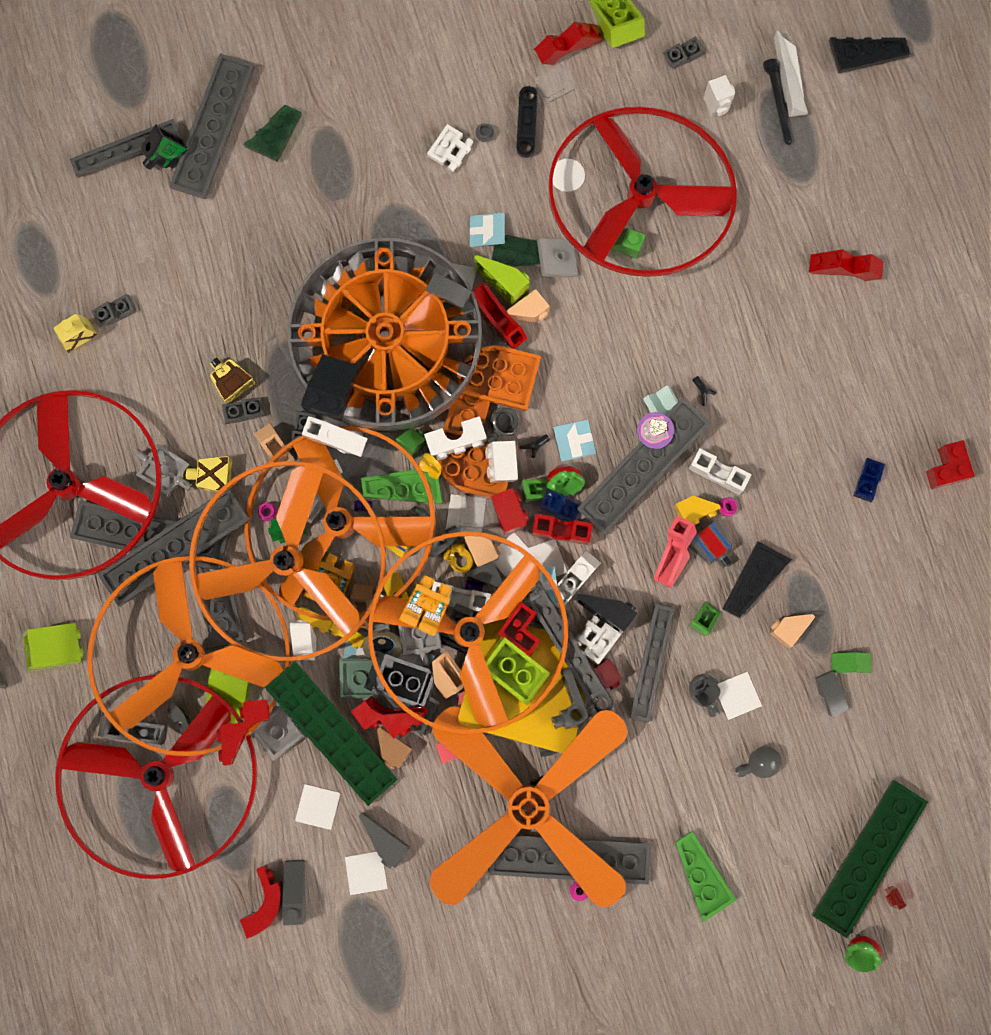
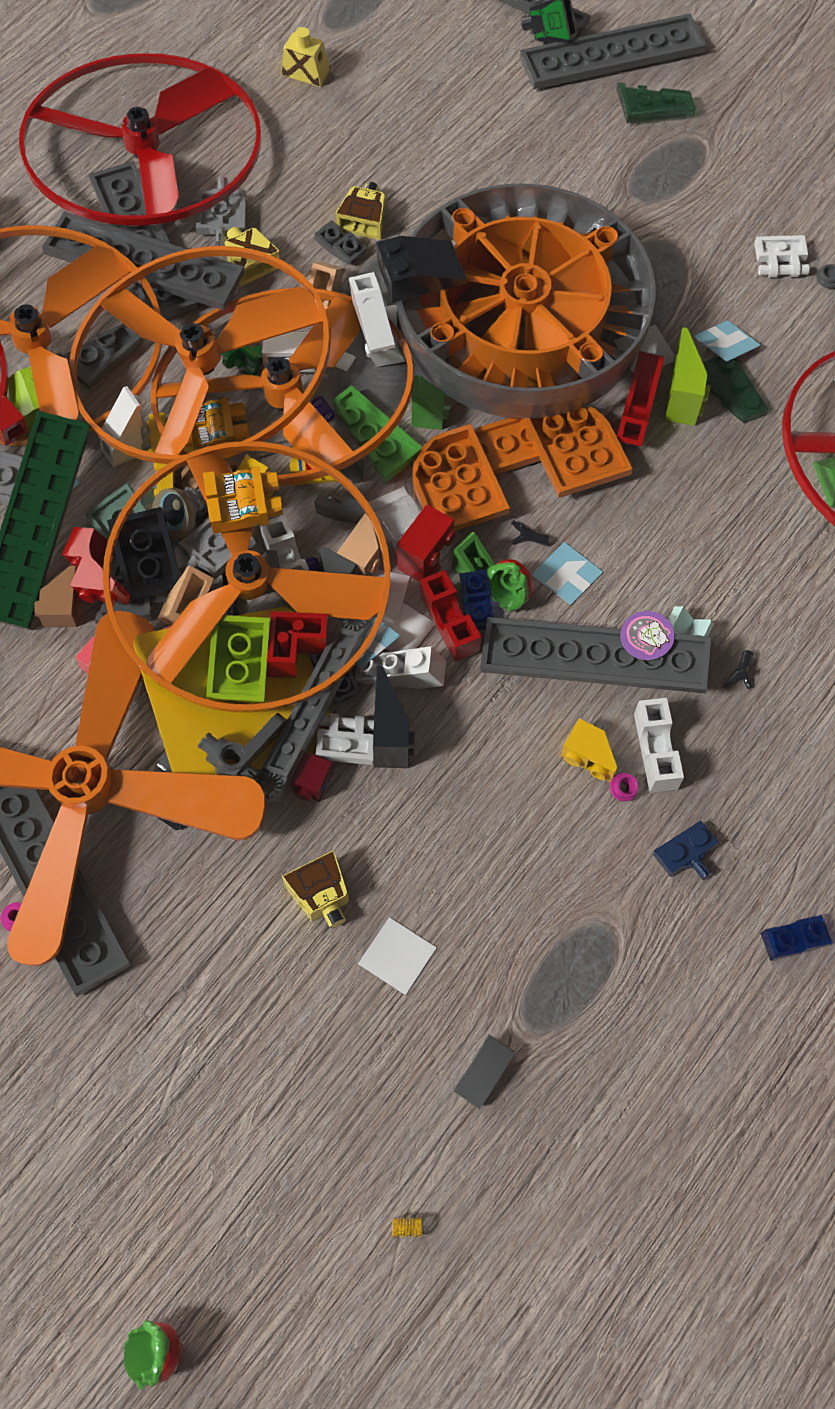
camera: 55 degrees right, 15 degrees down
dark grey slope [92,294,137,327] -> none
yellow piece [419,453,441,479] -> none
white arch [424,416,487,460] -> none
dark grey slope [426,273,471,309] -> none
yellow piece [443,542,473,573] -> none
white brick [485,441,518,483] -> none
dark grey hair [487,407,519,444] -> none
light nougat slope [506,289,550,323] -> none
light grey plate [537,238,578,277] -> none
dark grey plate [629,604,674,723] -> none
coral arch [654,516,697,589] -> none
bright green wing [675,831,736,922] -> none
bright green slope [688,601,721,637] -> none
torso [689,520,732,568] -> none
dark grey hair [689,674,721,718] -> none
black wing [722,541,792,618] -> none
dark grey hair [735,746,782,778] -> none
light nougat slope [770,614,815,648] -> none
dark green plate [812,780,928,938] -> none
bright green slope [831,652,871,673] -> none
clear red plate [884,886,906,910] -> none
none -> torso [282,851,349,928]
none -> yellow piece [392,1217,422,1238]
none -> dark blue plate [653,820,719,881]

